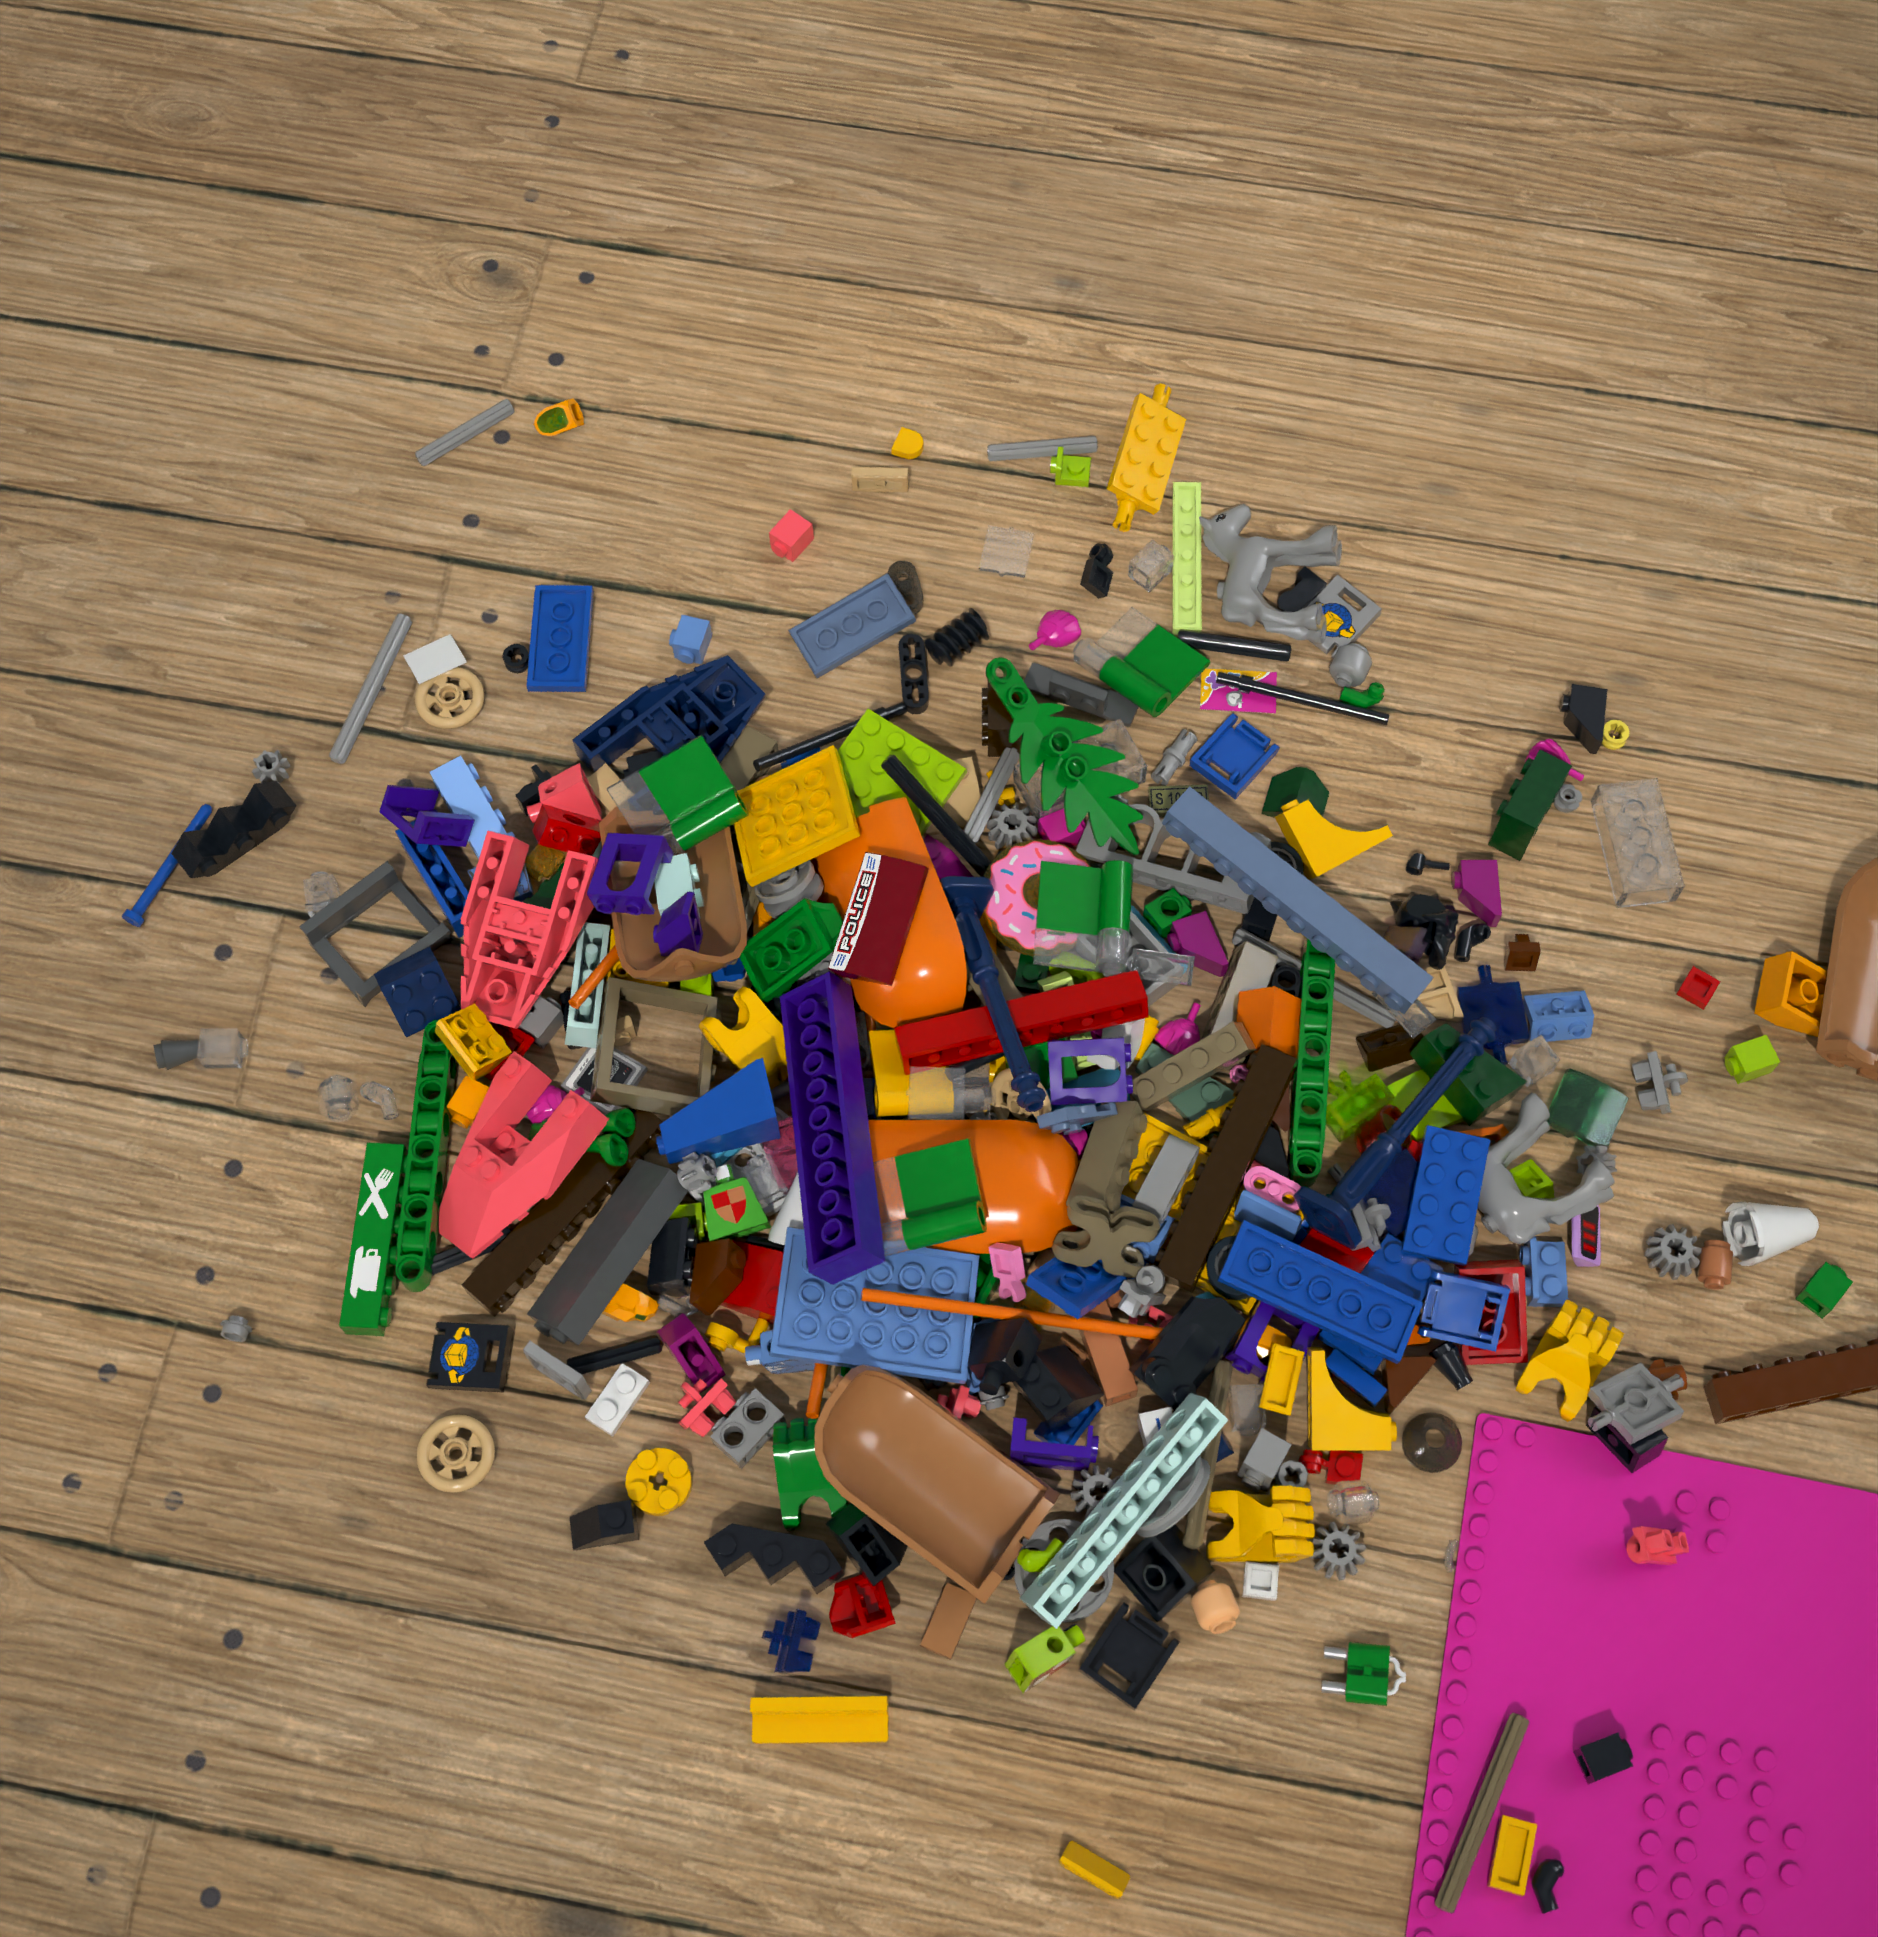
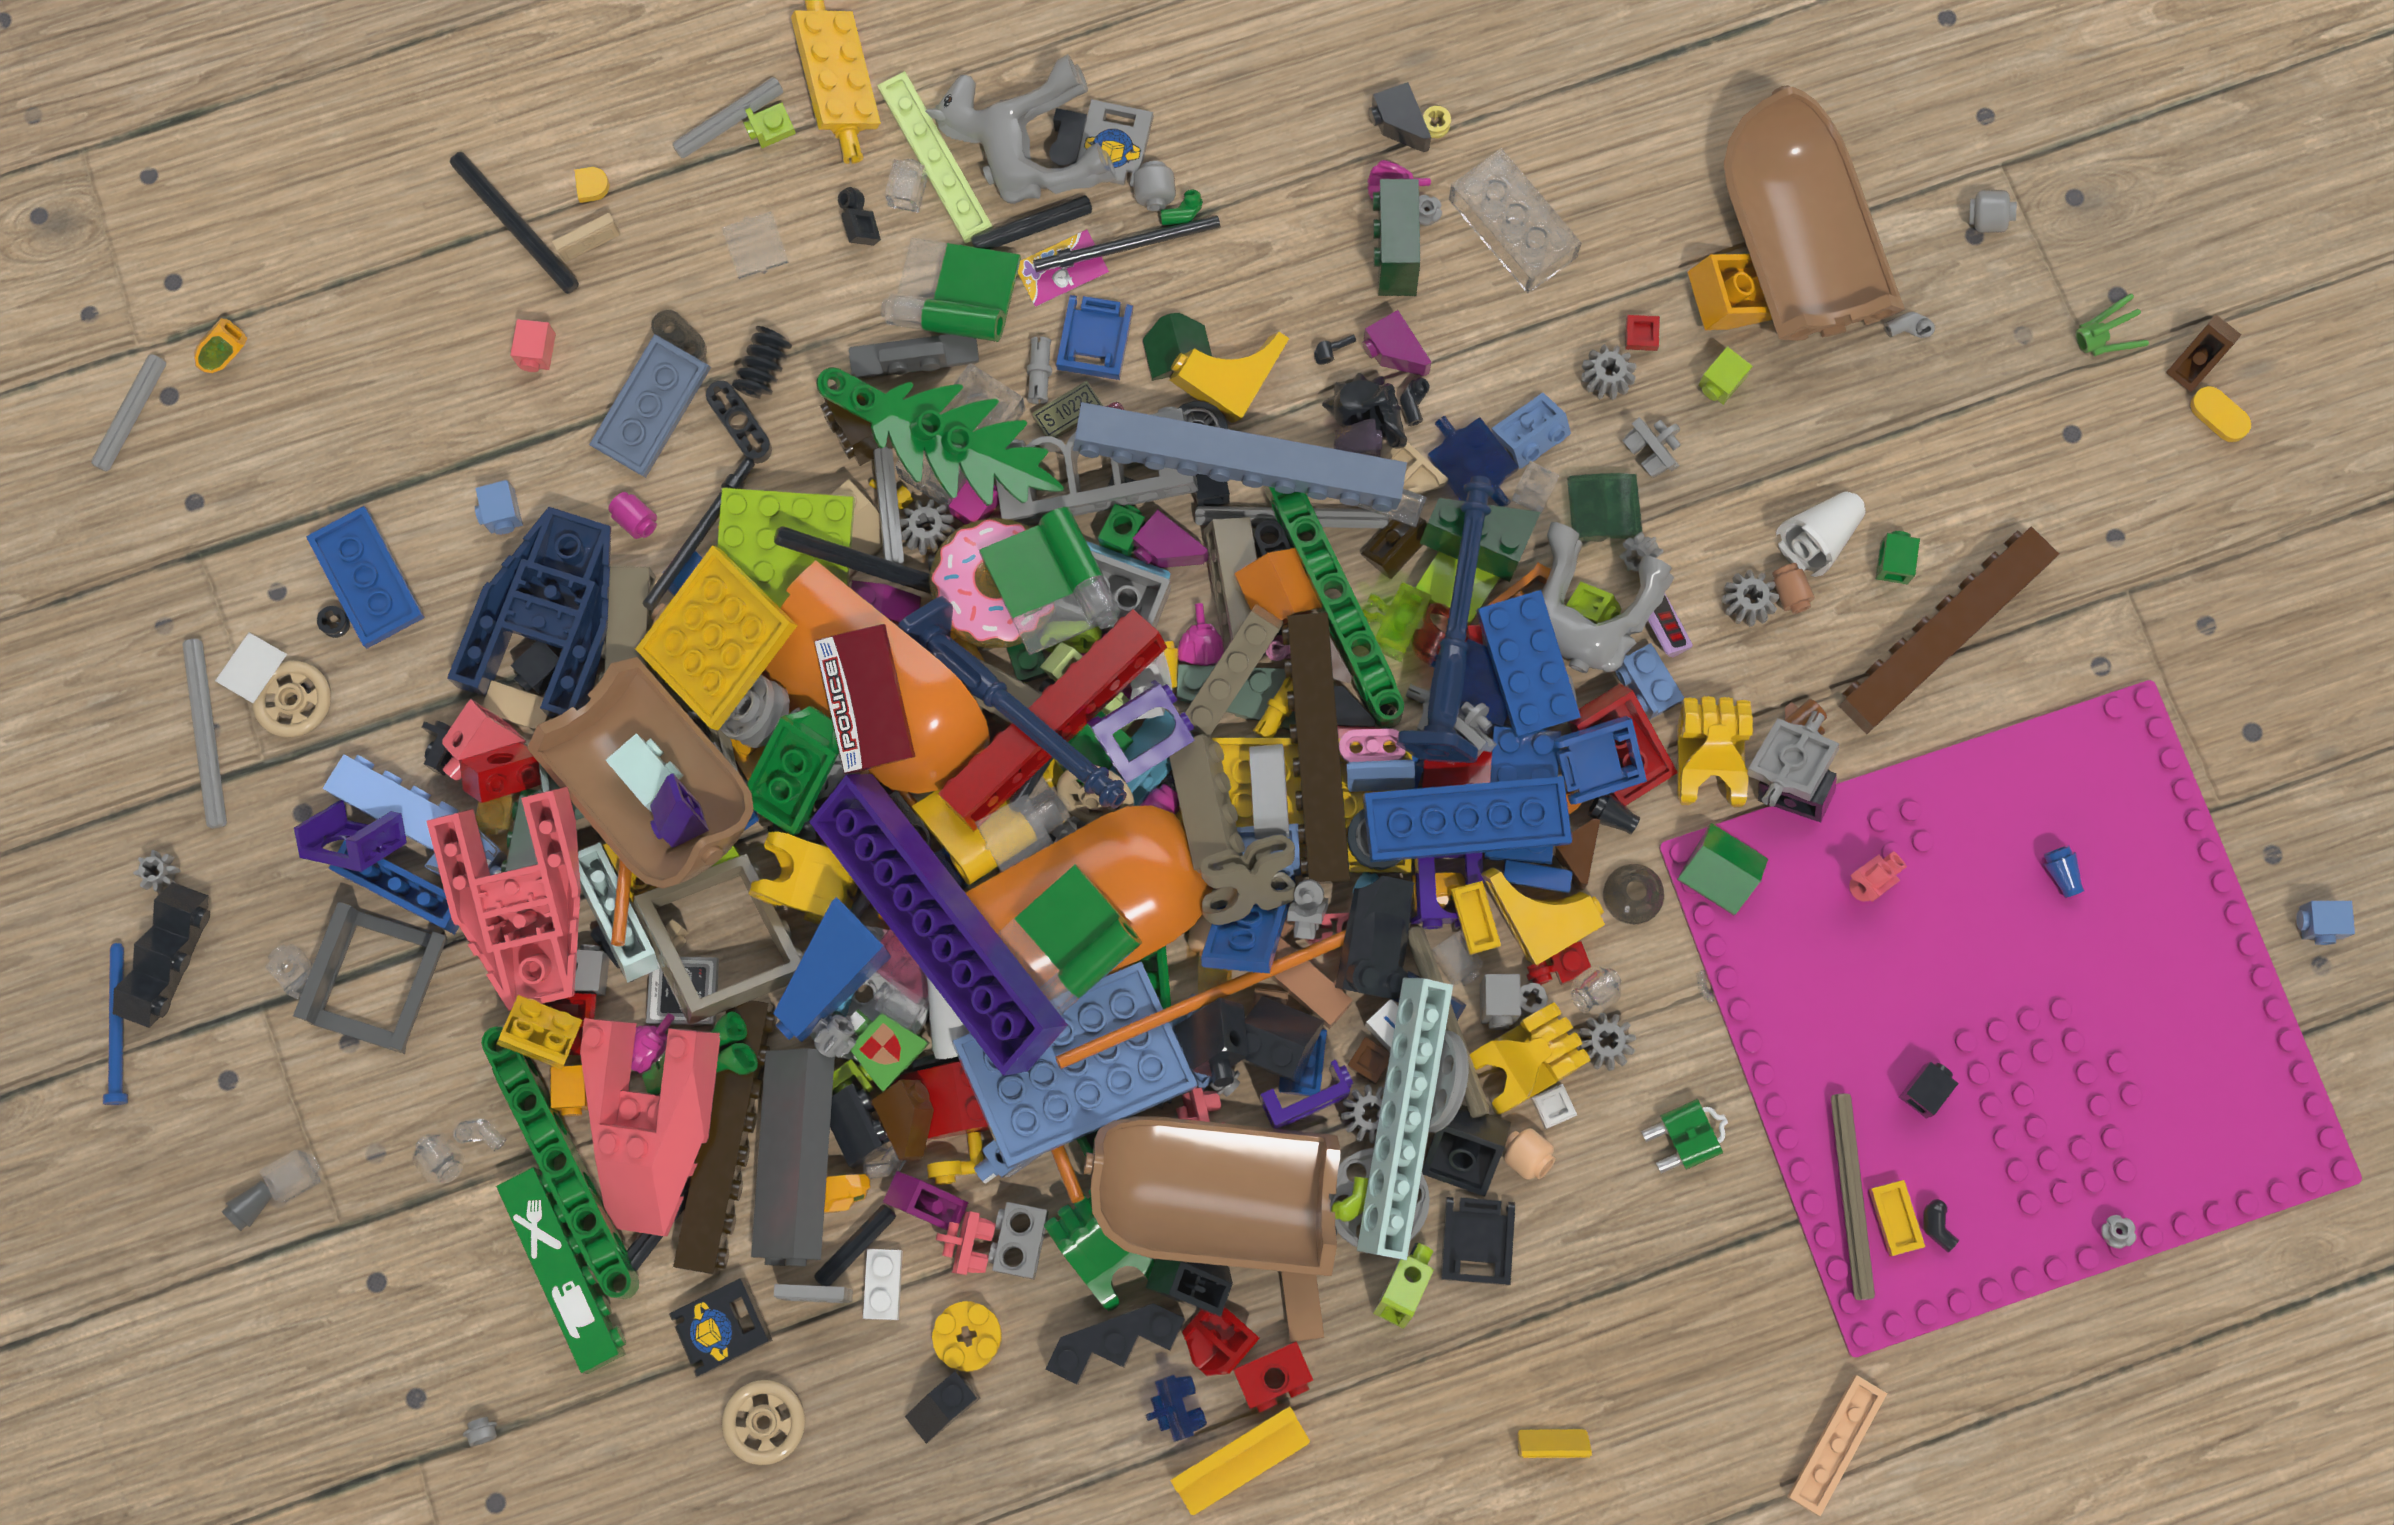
camera: 30 degrees left, 10 degrees up
dark blue brick [374,947,461,1038] -> none
dark purple panel [587,833,674,915] -> none
green door [607,735,749,856] -> none
bright pink plate [989,1242,1026,1302] -> none
dark pink piece [1029,610,1082,650] -> none
sand blue wing [1036,1102,1118,1135] -> none
clear tile [1130,948,1195,986] -> none
reddish brown tile [1504,934,1541,972] -> none
none -> black axle [450,152,579,294]
none -> dark pink brick [608,492,657,539]
none -> red brick [1233,1341,1314,1412]
none -> reddish brown tile [1347,1037,1390,1085]
none -> light grey gear [1581,344,1636,401]
none -> green slope [1677,823,1768,915]
none -> blue cone [2044,845,2084,898]

